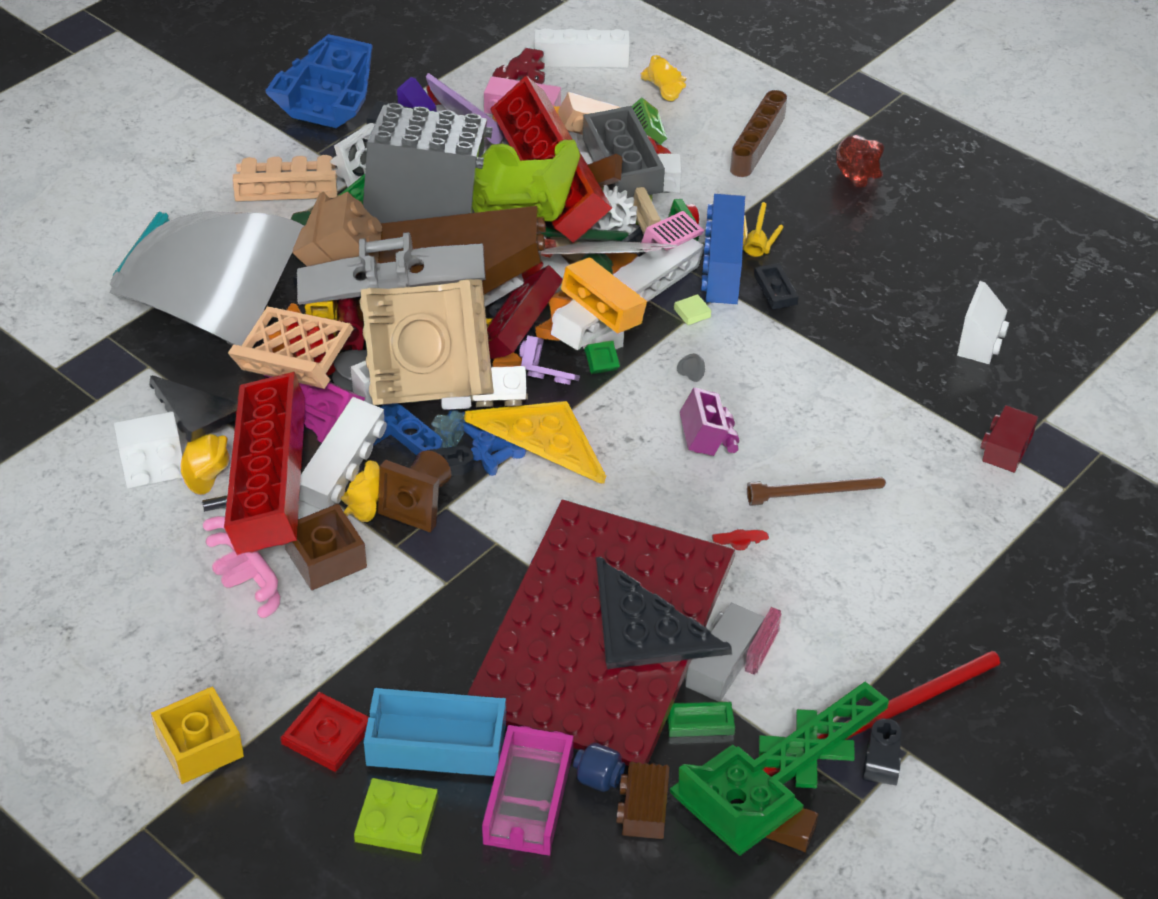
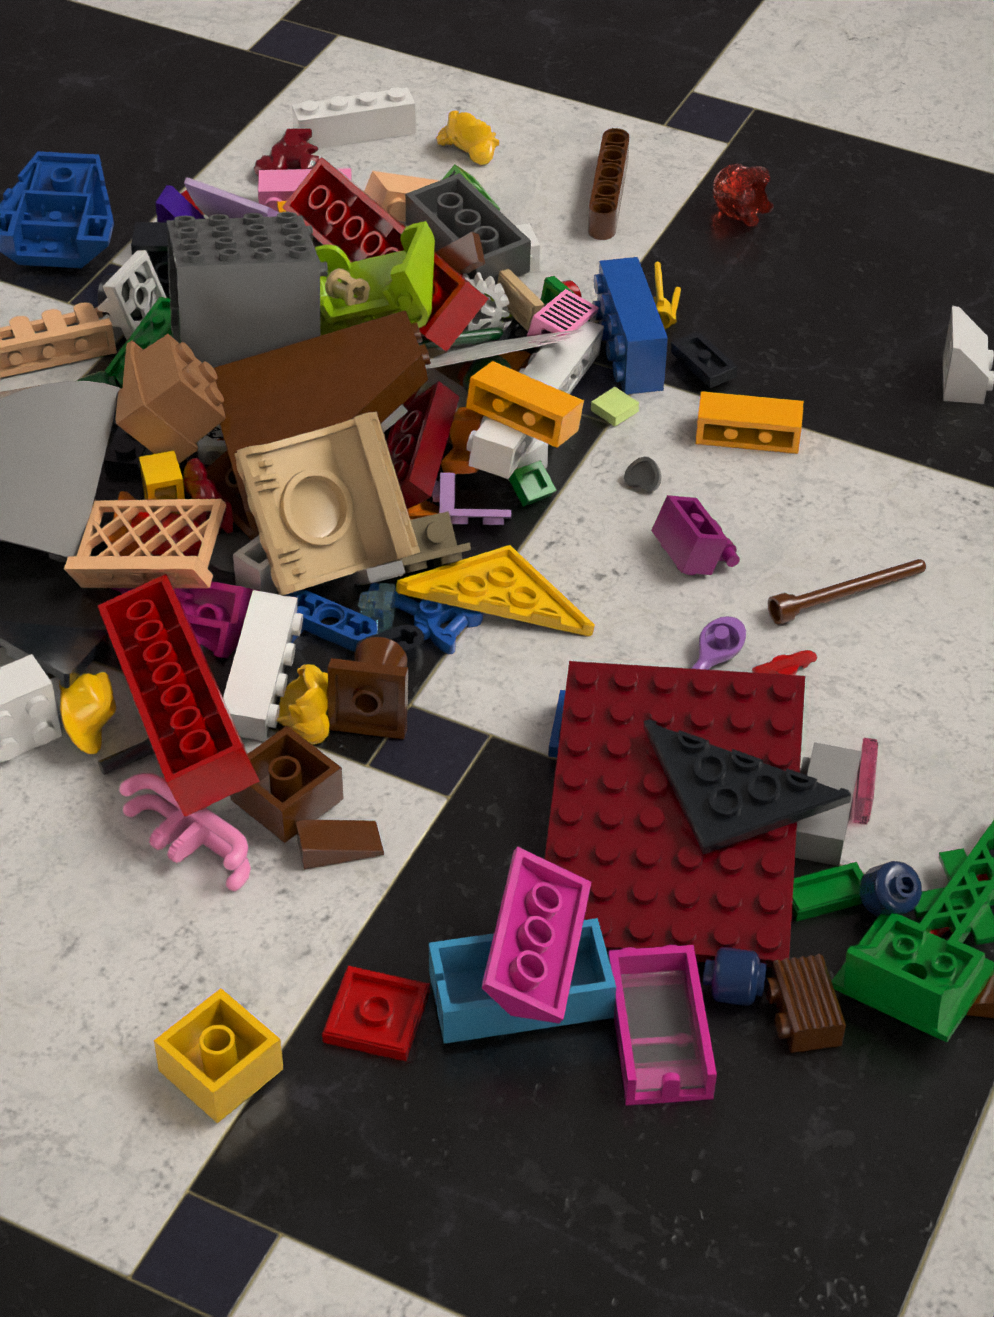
camera: 15 degrees left, 0 degrees up
light grey piece [297,232,486,305] -> none
lime plate [354,778,438,854] -> none
none -> reddish brown slope [296,819,384,869]
none -> tan bush [325,268,370,306]
none -> dark pink slope [481,847,591,1024]
none -> medium lavender piece [691,616,746,670]
none -> light orange brick [695,391,804,454]
none -> dark blue head [859,861,922,917]

